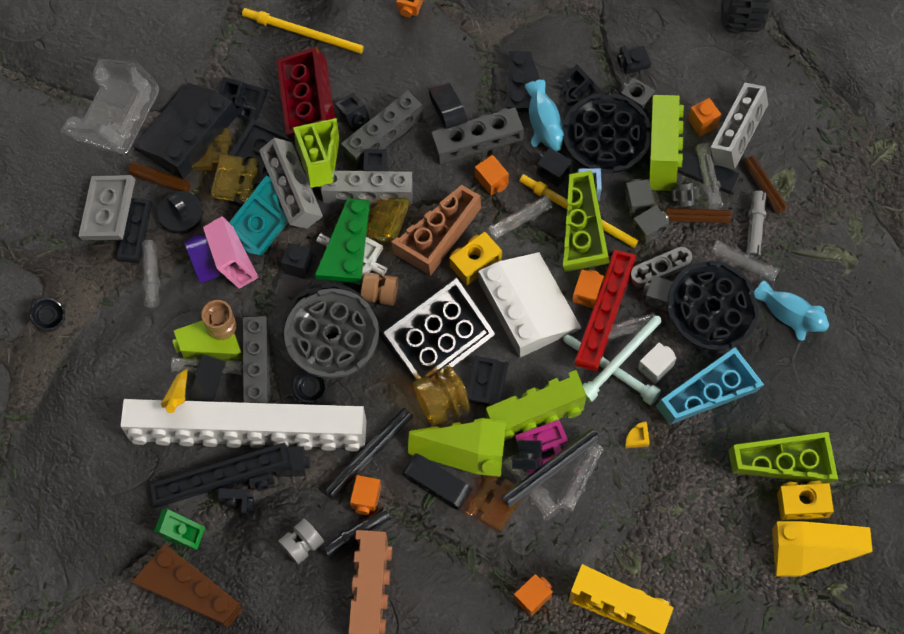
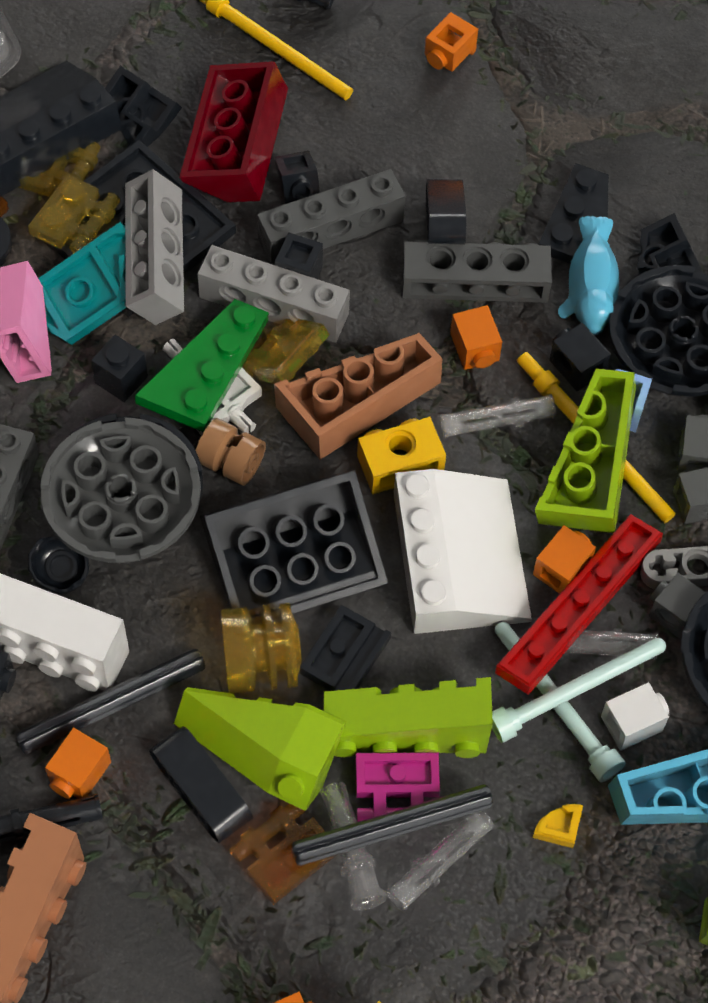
camera: 15 degrees right, 5 degrees down
lime wedge [293,118,339,188] -> none
black bracket [512,439,542,470] -> none

